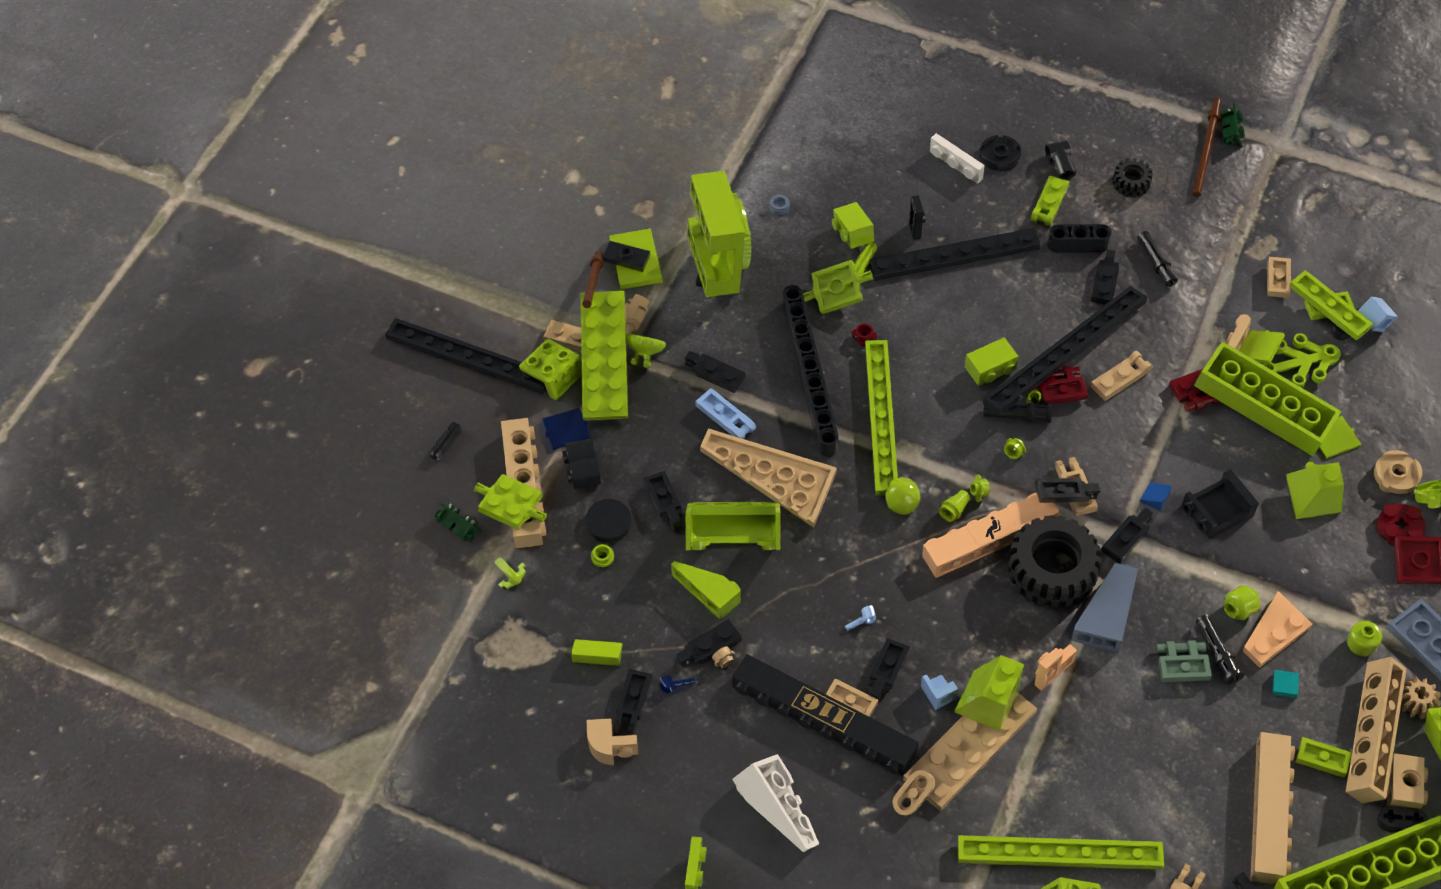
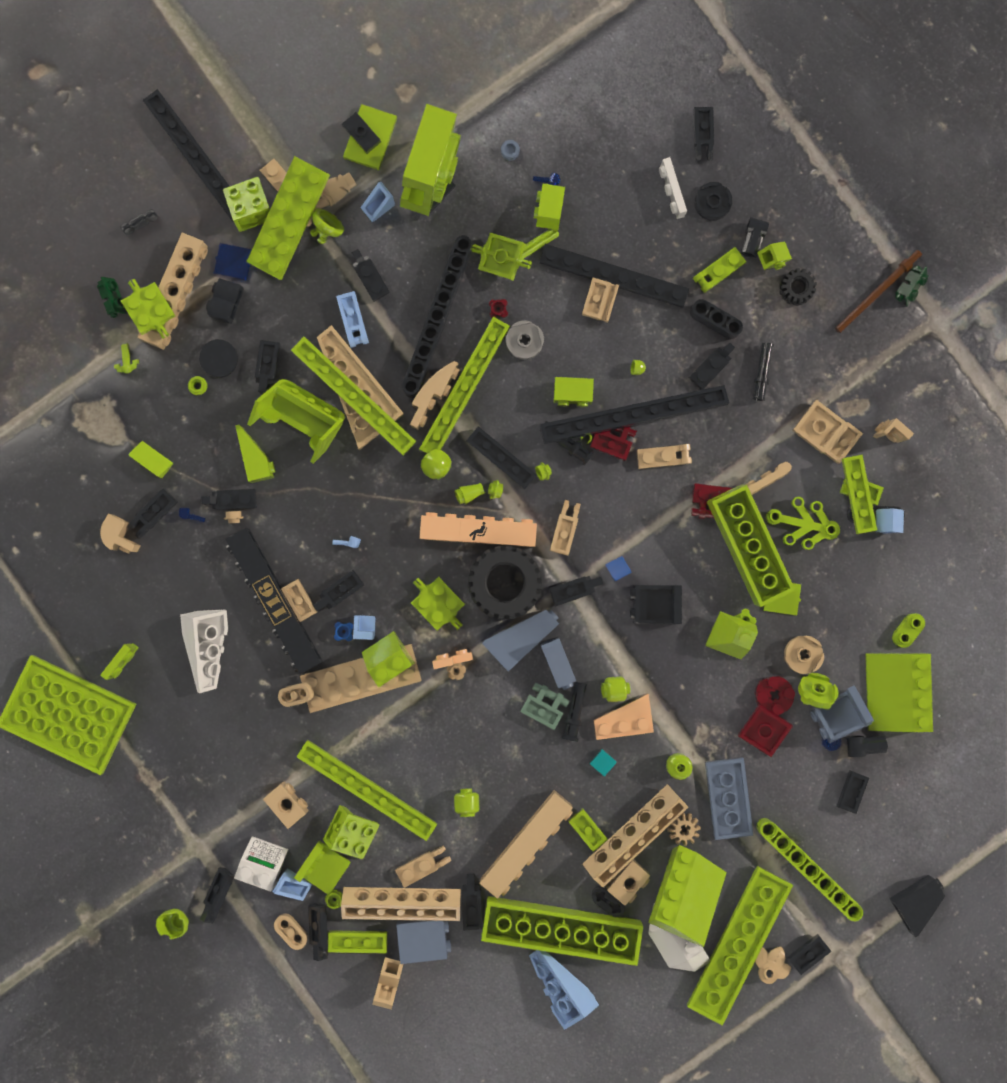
camera: 25 degrees right, 30 degrees up
reddish brown bar [583,251,604,308] -> none
black plate [908,195,926,239] -> none
black hinge [1034,478,1101,503] -> none
lime piece [1239,330,1285,364] -> none
none -> lime plate [291,337,416,455]
none -> blue plate [334,622,354,641]
none -> light blue slope [360,182,395,222]
none -> tan slope [410,361,460,430]
none -> lime plate [411,577,465,631]
none -> tan plate [447,663,466,680]
none -> lime head [454,788,480,817]
none -> black plate [466,426,537,490]
none -> light grey plate [506,320,544,360]
none -> clear blue hand [533,173,561,186]
none -> sand blue slope [540,637,576,690]
none -> tan plate [582,278,619,323]
none -> lime hinge [631,360,646,375]
none -> black hinge [693,107,714,161]
none -> lime brick [757,241,792,270]
none -> tan plate [792,400,847,454]
none -> tan bracket [873,418,914,443]

